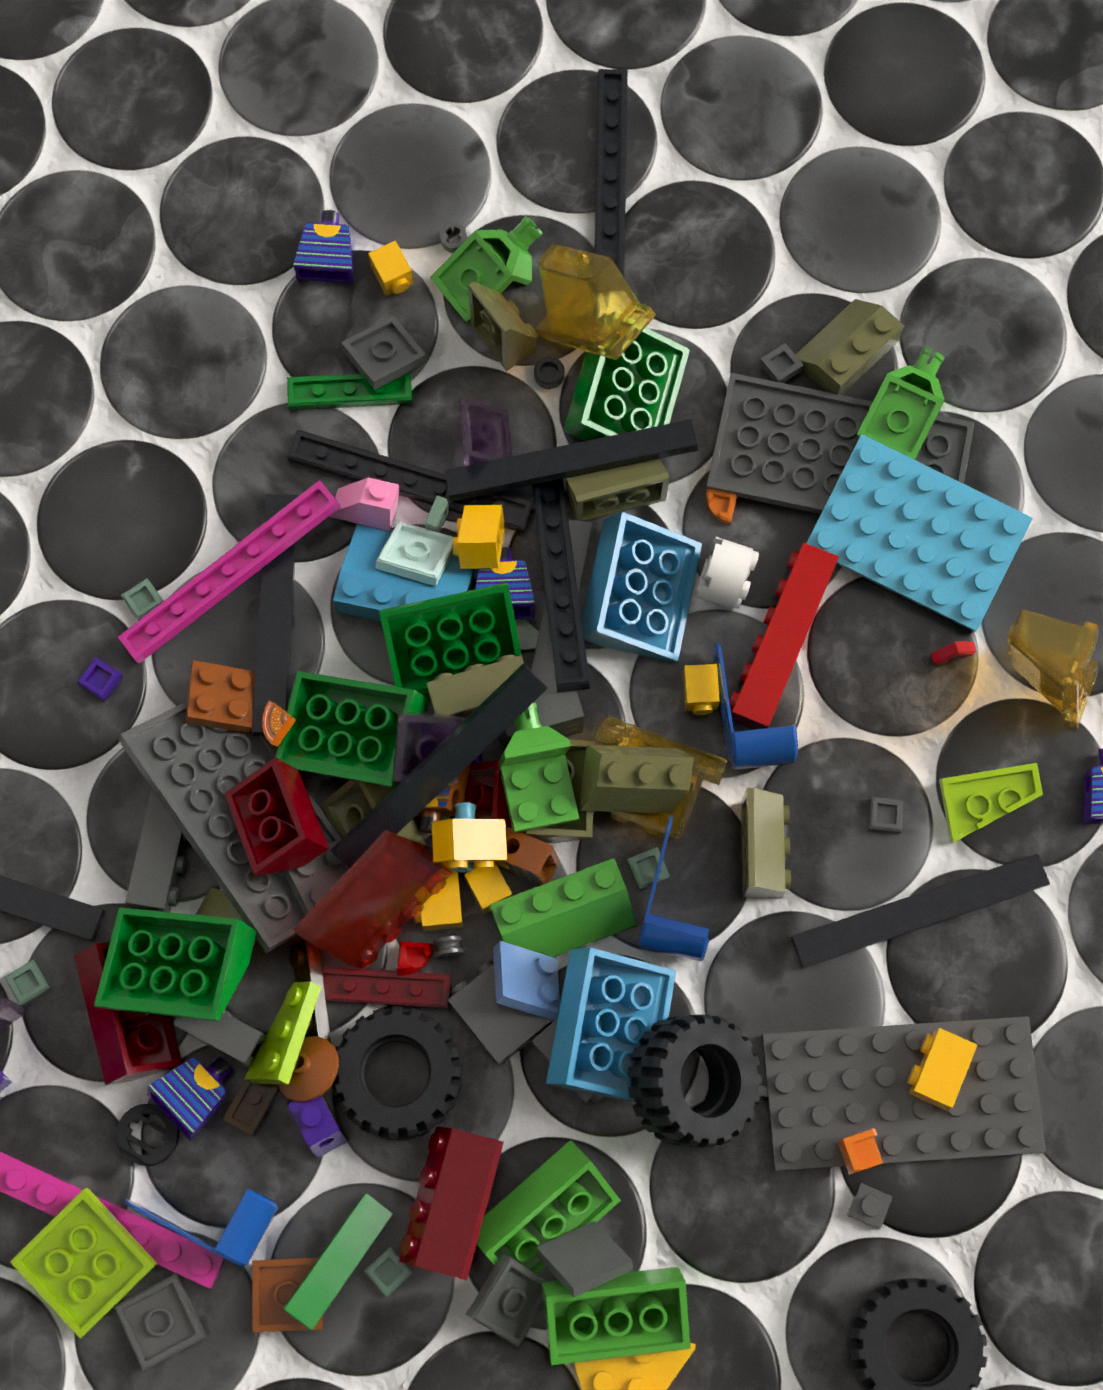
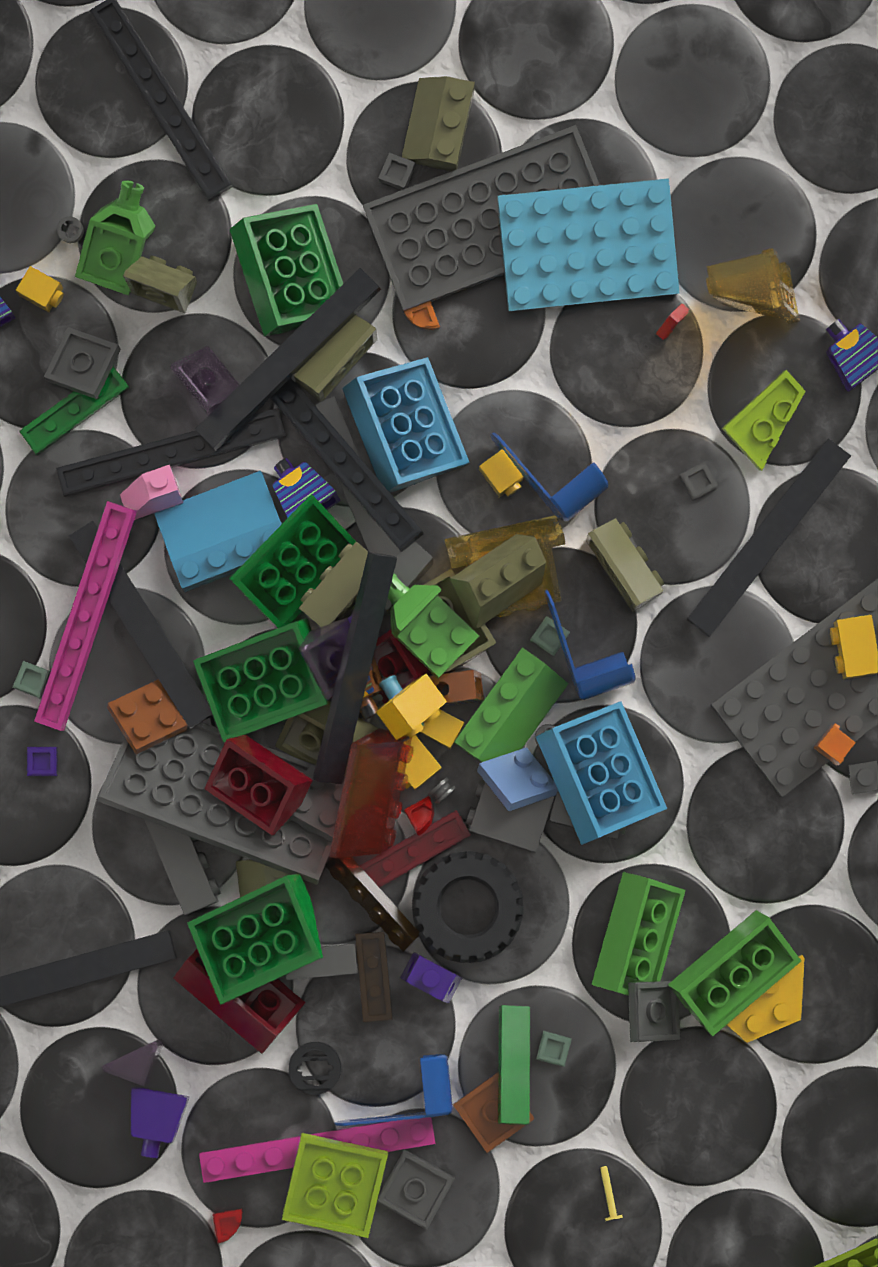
camera: 30 degrees left, 10 degrees up
sand green tile [4,960,51,1007] -> none
torso [147,1057,232,1142] -> none
lime wing [244,982,322,1084] -> none
orange tile [262,700,296,747] -> none
dark orange dish [278,1036,339,1103] -> none
light aqua tile [376,521,454,586] -> none
dark red slope [399,1126,504,1281] -> none
sand green tile [425,496,449,533] -> none
yellow brick [453,505,505,569] -> none
black tile [534,357,565,389] -> none
clear yellow windscreen [535,244,656,360] -> none
dark grey tile [536,1221,633,1297] -> none
black tyre [627,1014,762,1148] -> none
white brick [696,537,759,609] -> none
red brick [729,542,839,730] -> none
bright green plate [856,347,945,460] -> none

